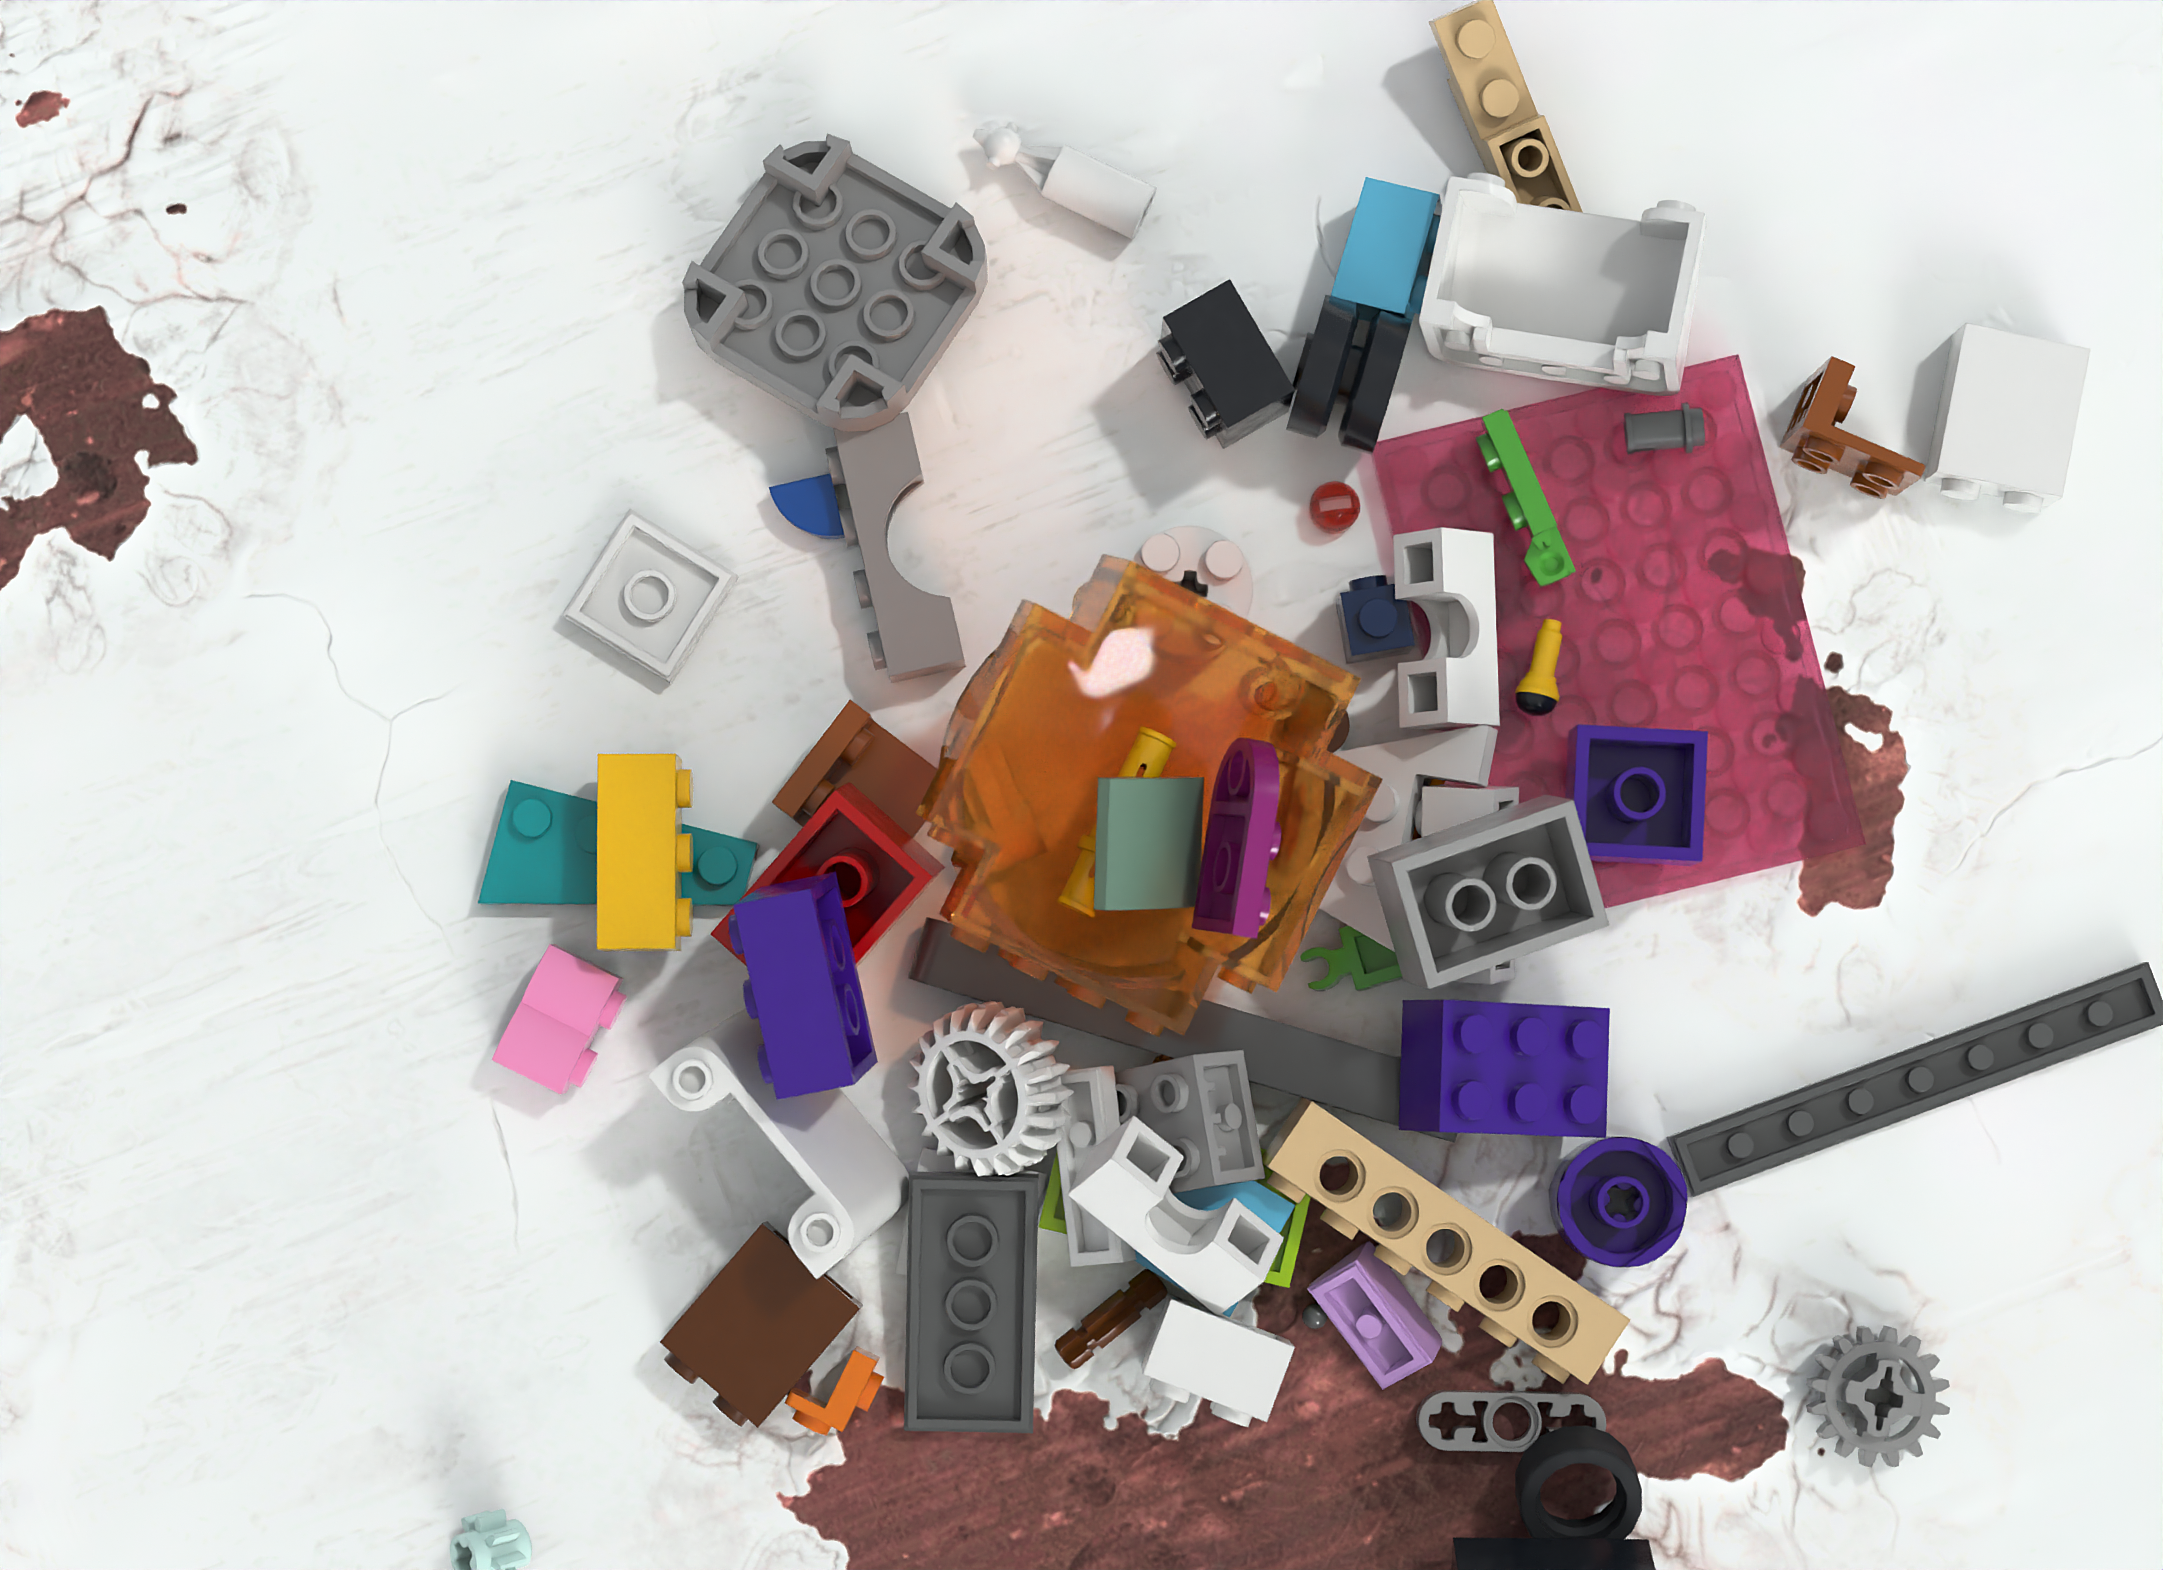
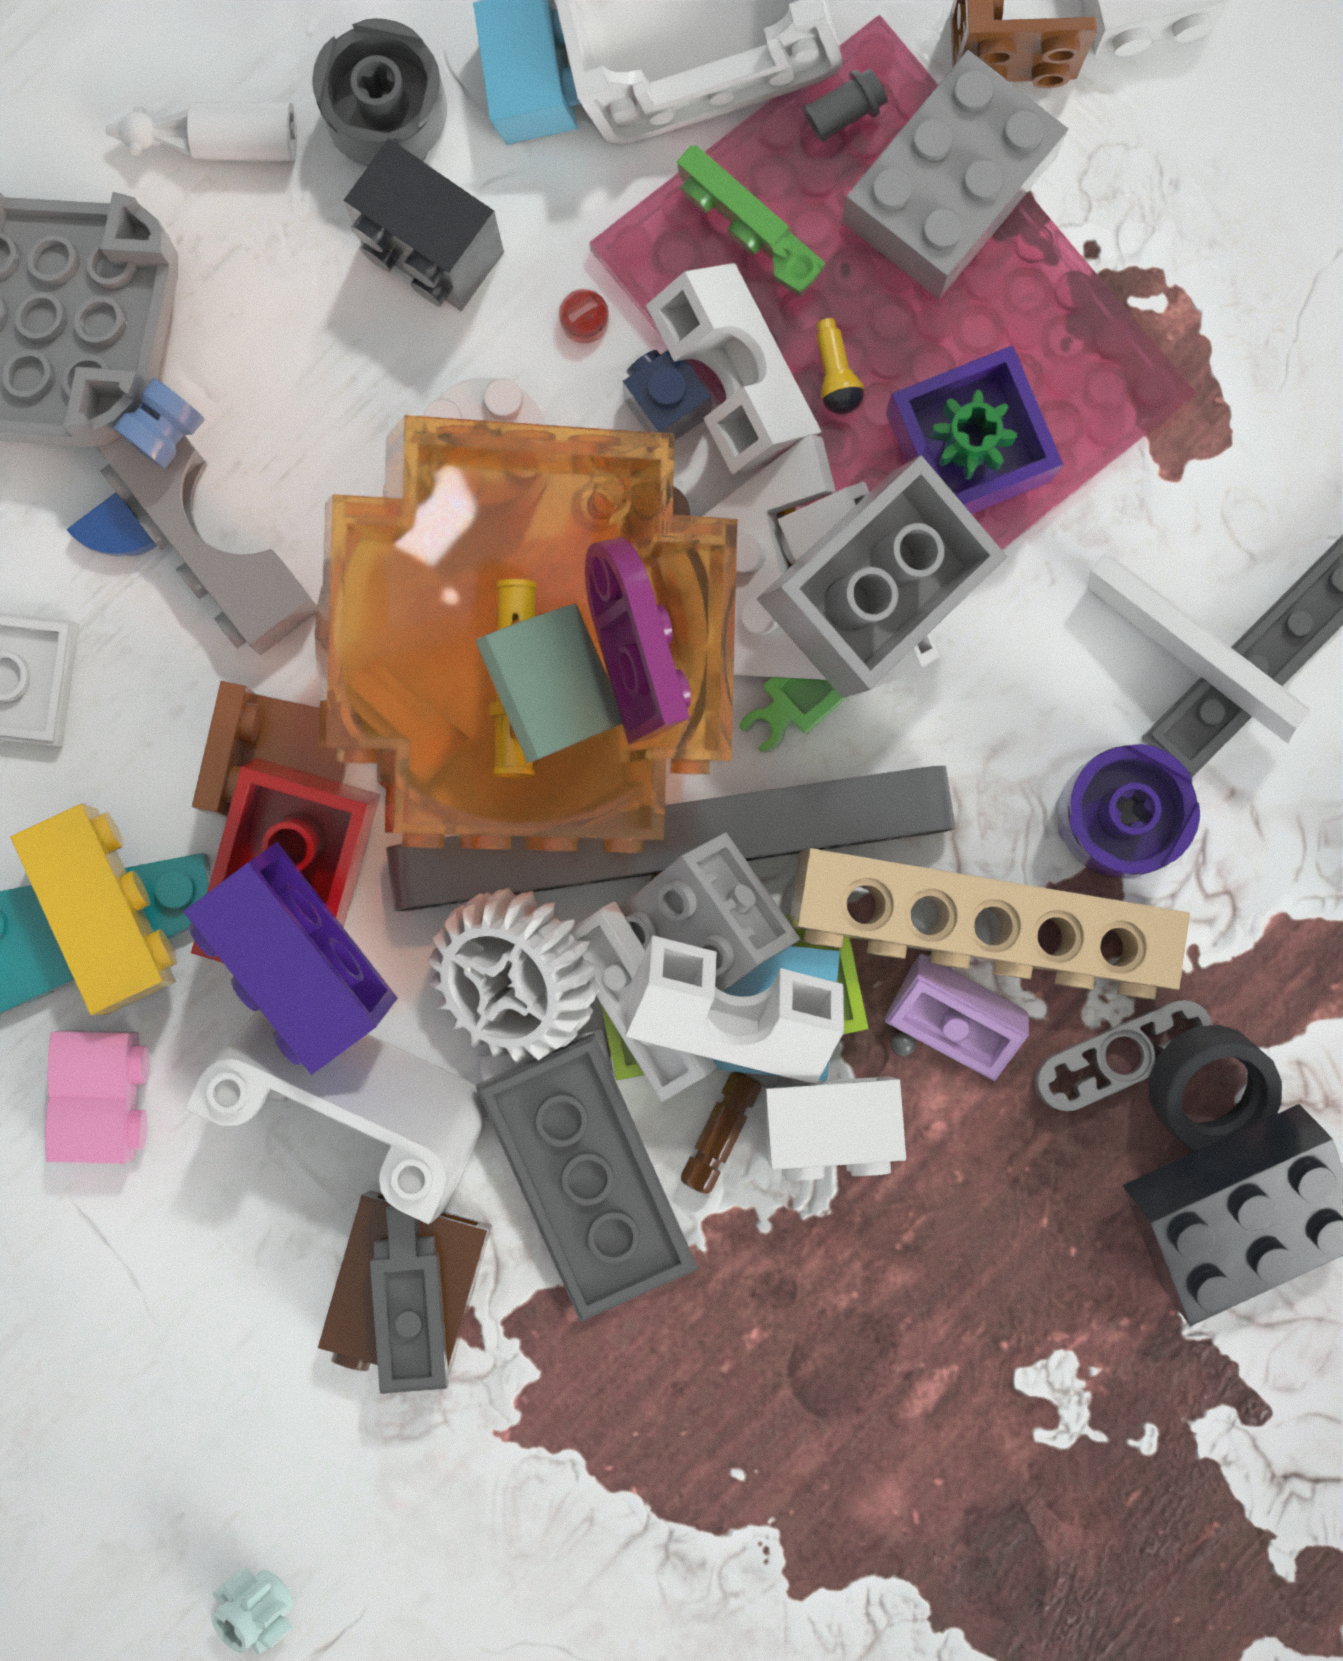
camera: 20 degrees left, 0 degrees up
orange bracket [785,1346,884,1436] -> none
black wheel [1286,295,1412,455] -> none
dark purple brick [1399,999,1610,1138] -> none
none -> medium blue wheel [113,378,205,470]
none -> dark grey brick [312,18,447,167]
none -> dark grey hinge [370,1204,449,1394]
none -> light grey brick [841,50,1069,299]
none -> green gear [930,390,1017,479]
none -> white tile [1088,553,1311,744]

